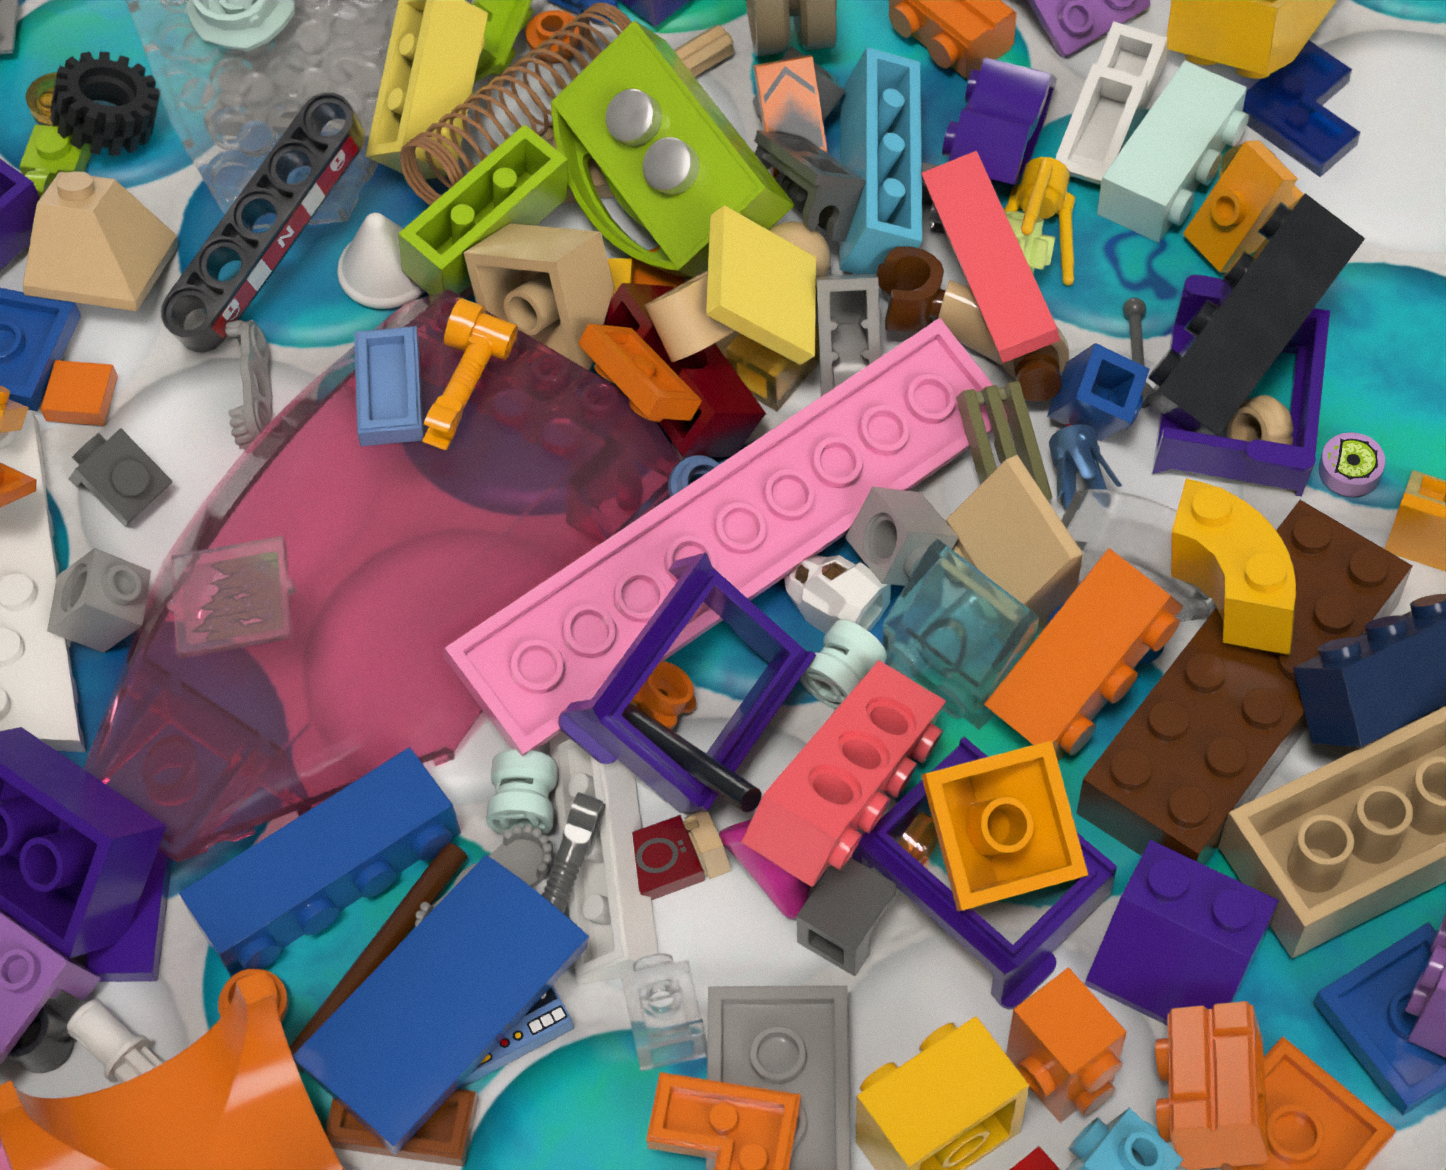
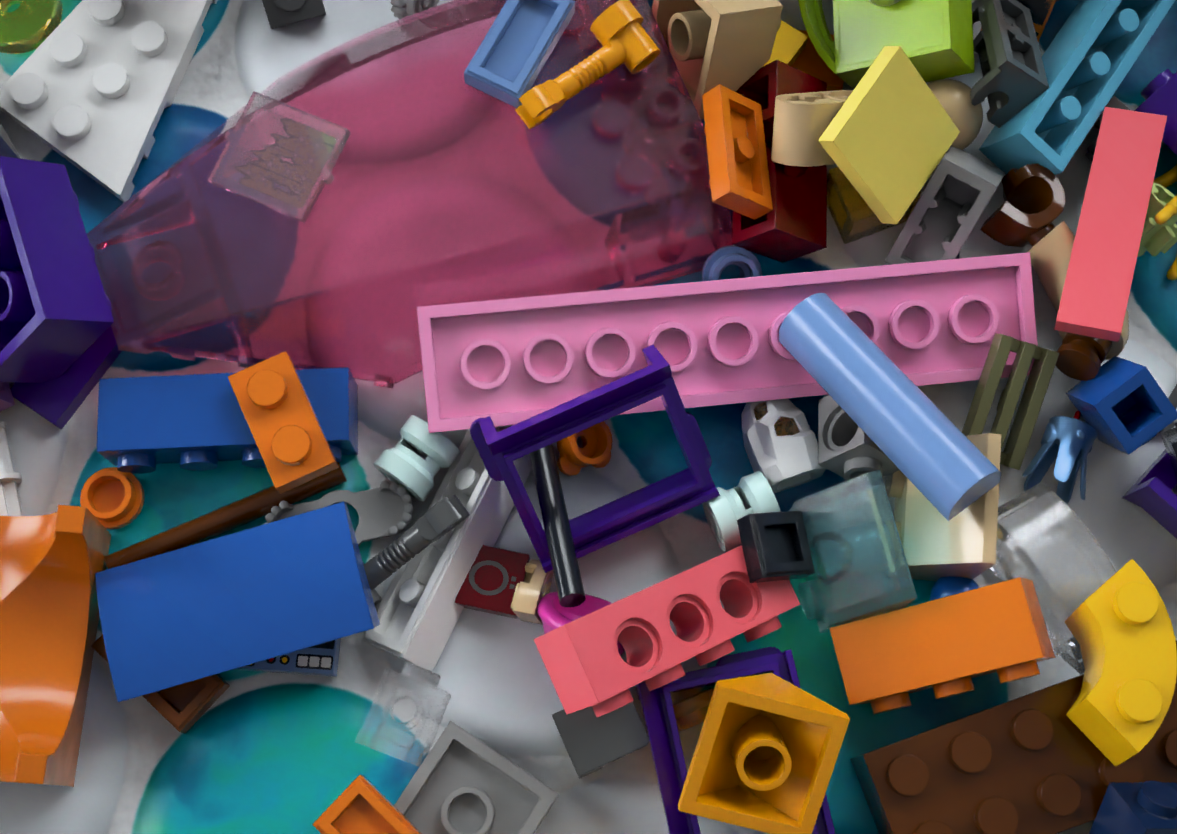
camera: 30 degrees right, 15 degrees up
light grey brick [47,548,151,653] -> none
none -> orange piece [228,351,339,494]
none -> black tile [737,511,815,583]
none -> medium blue brick [779,293,1001,521]

